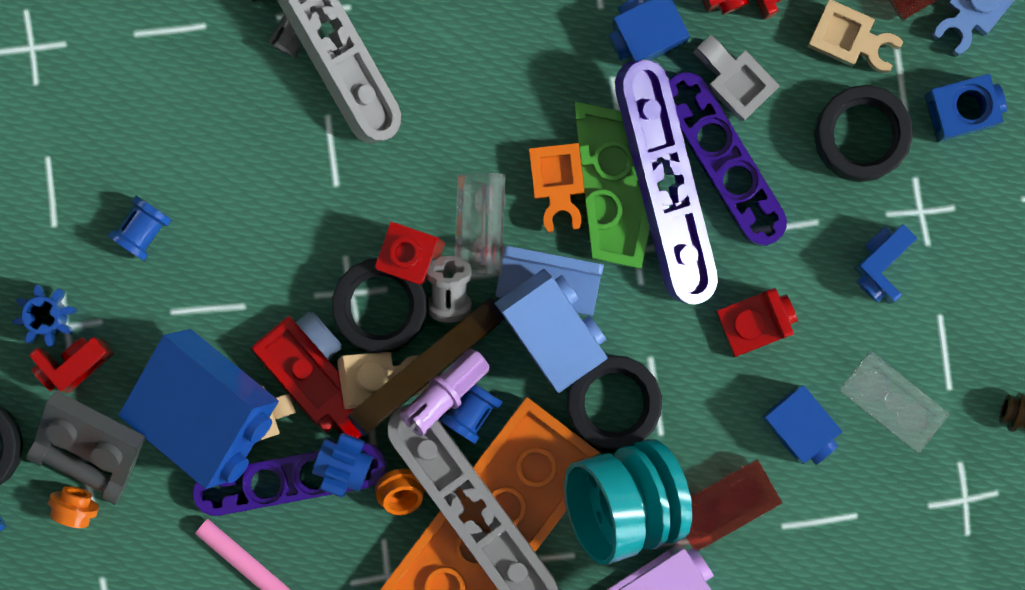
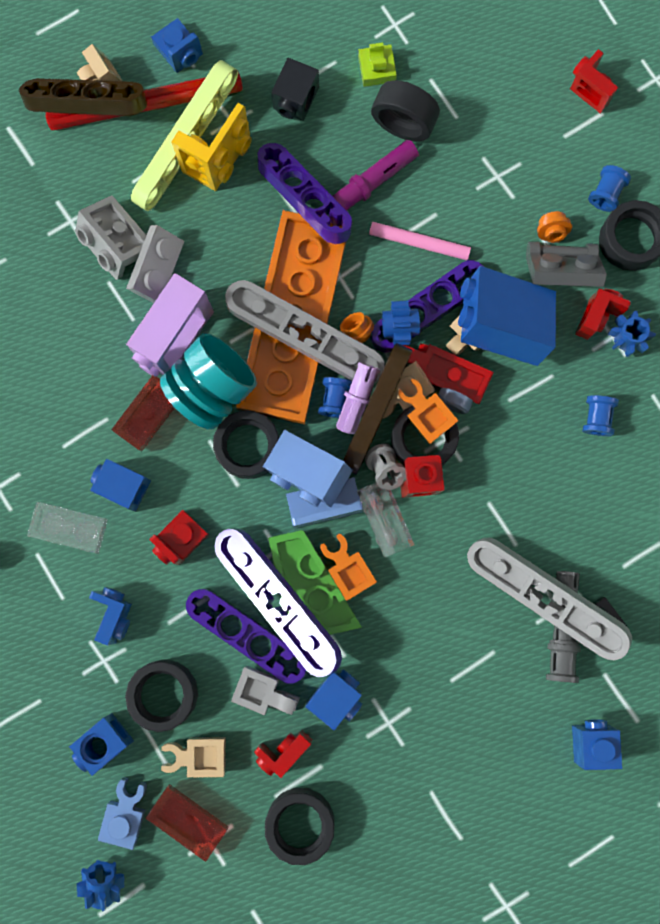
camera: 160 degrees right, 5 degrees down
none -> orange plate [398,379,458,444]

